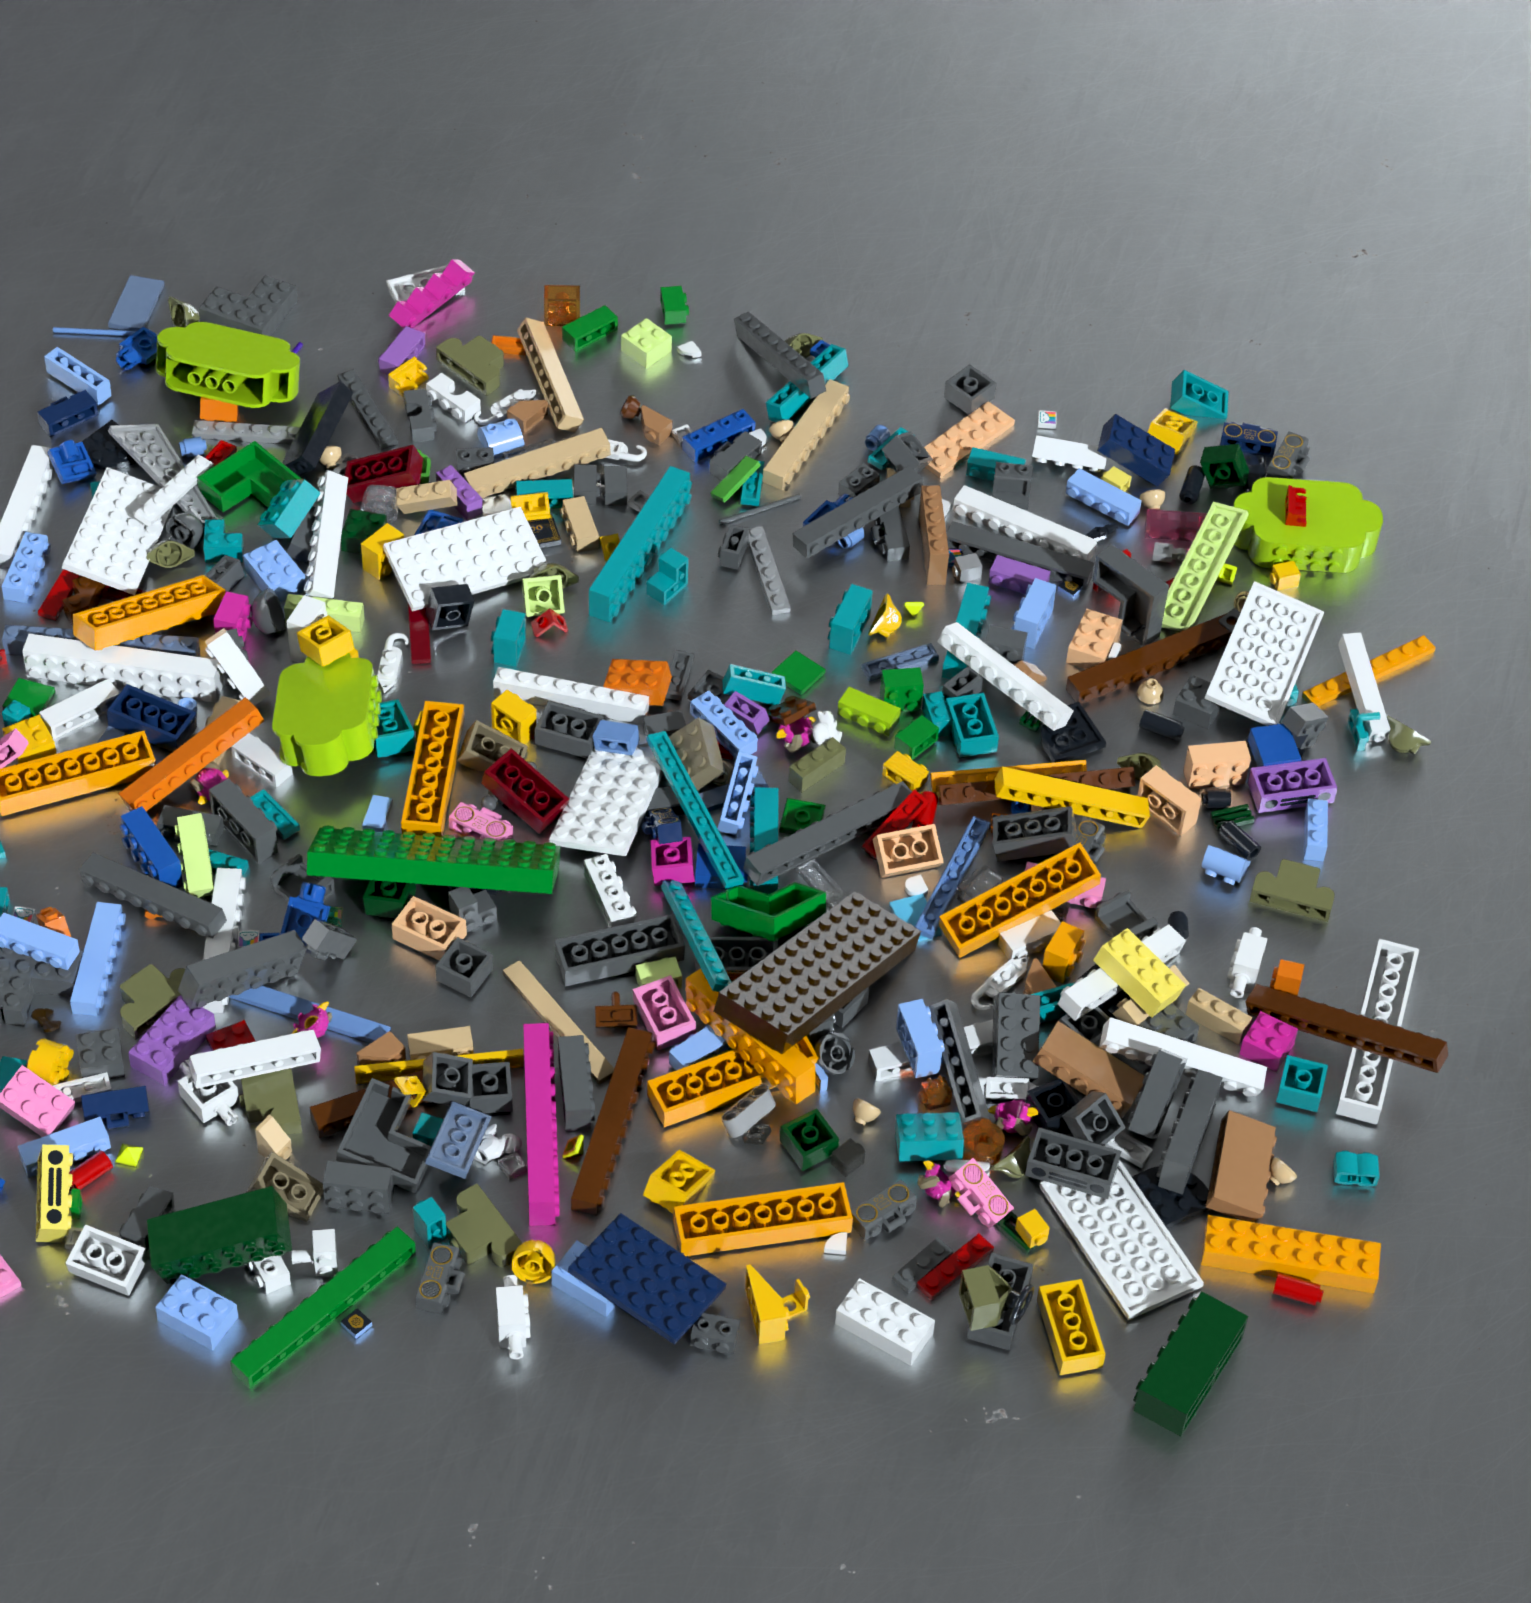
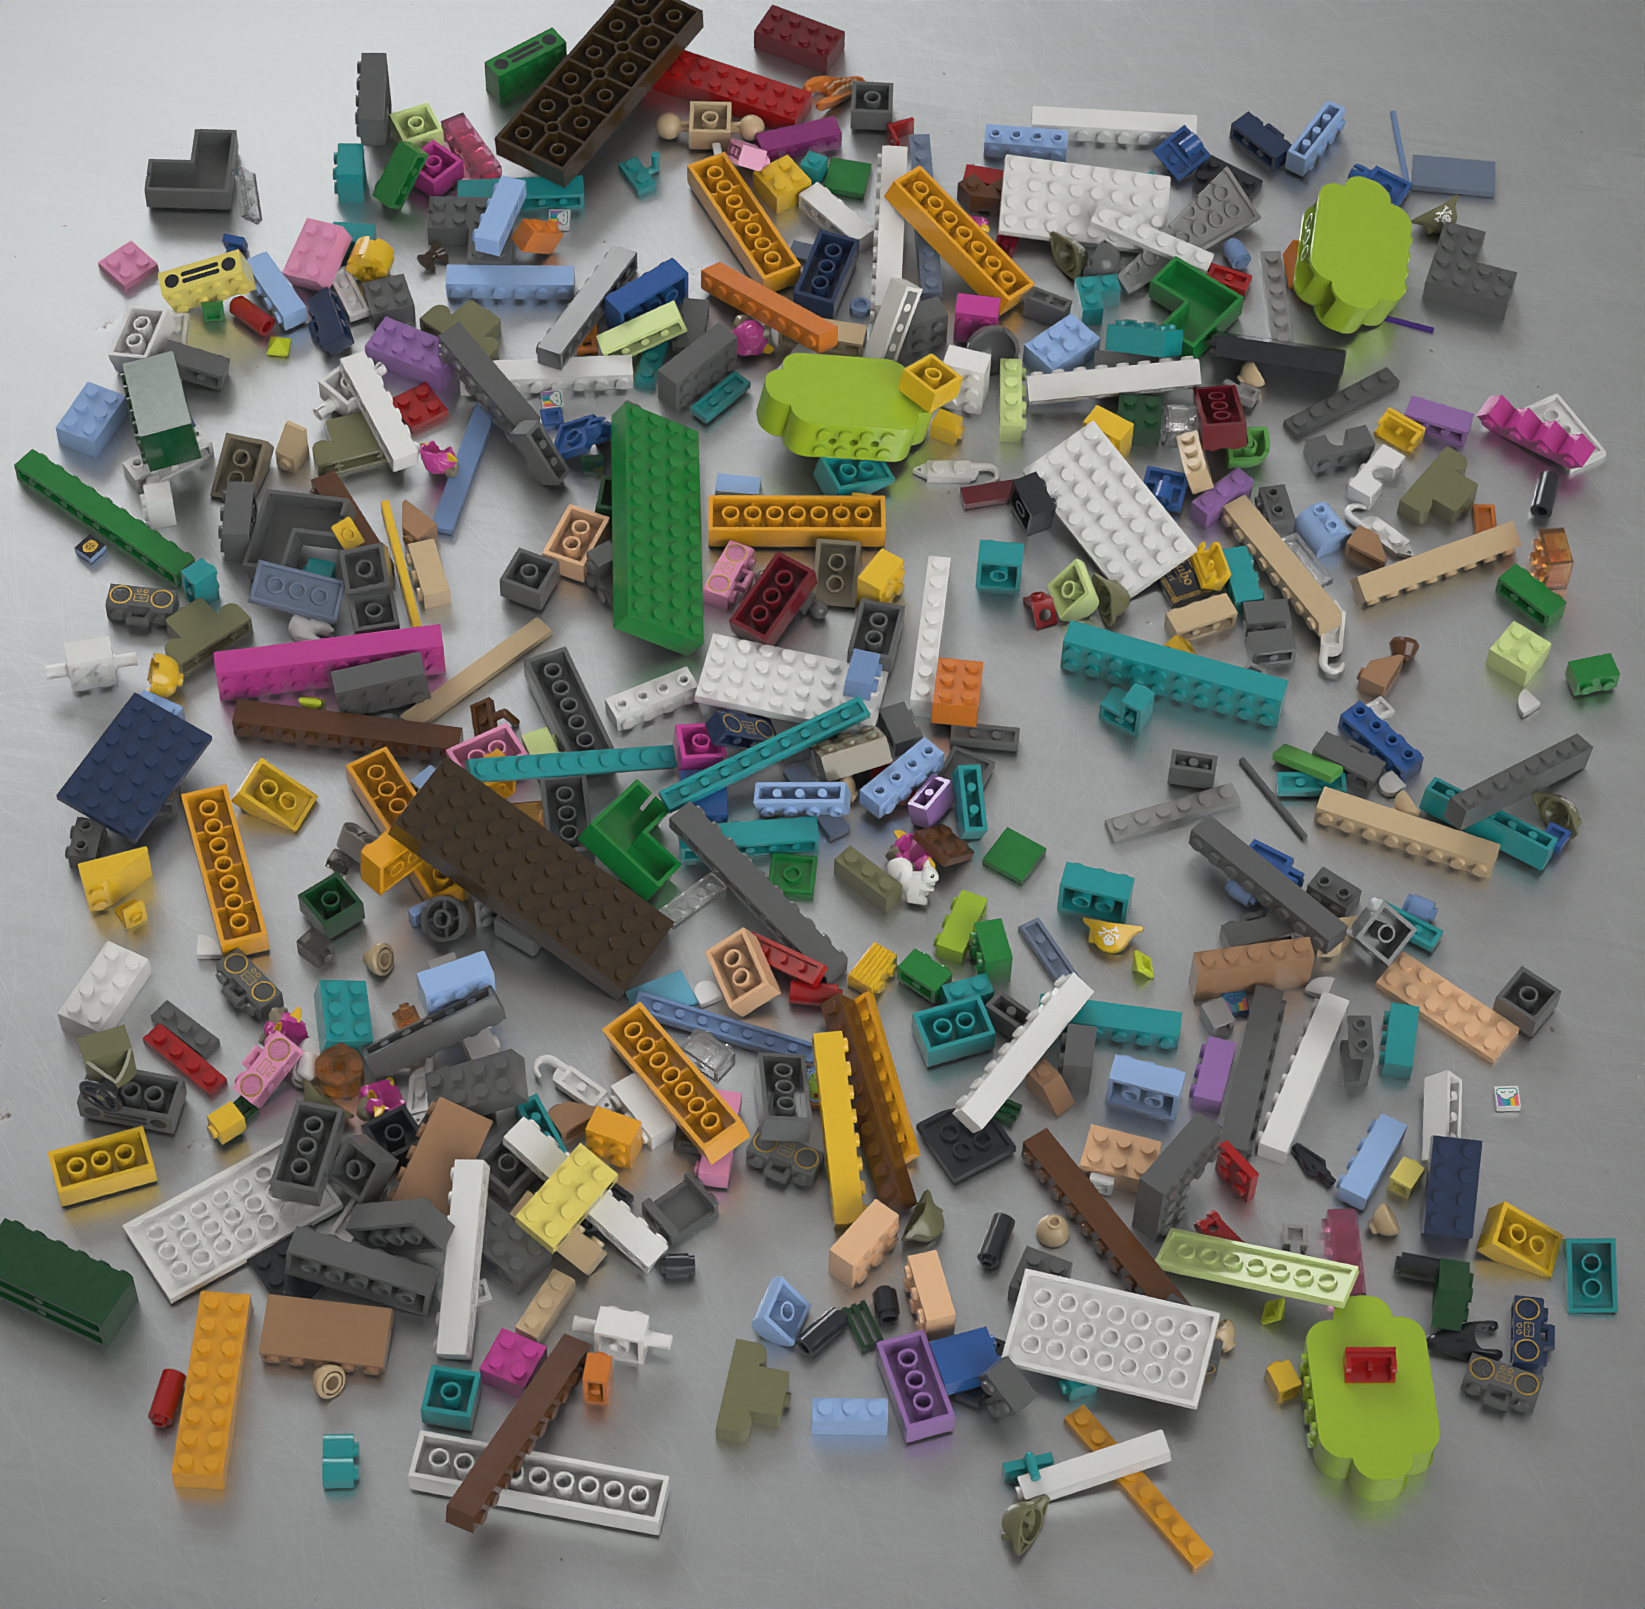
camera: 85 degrees right, 5 degrees up
none -> black brick [1530,471,1560,518]

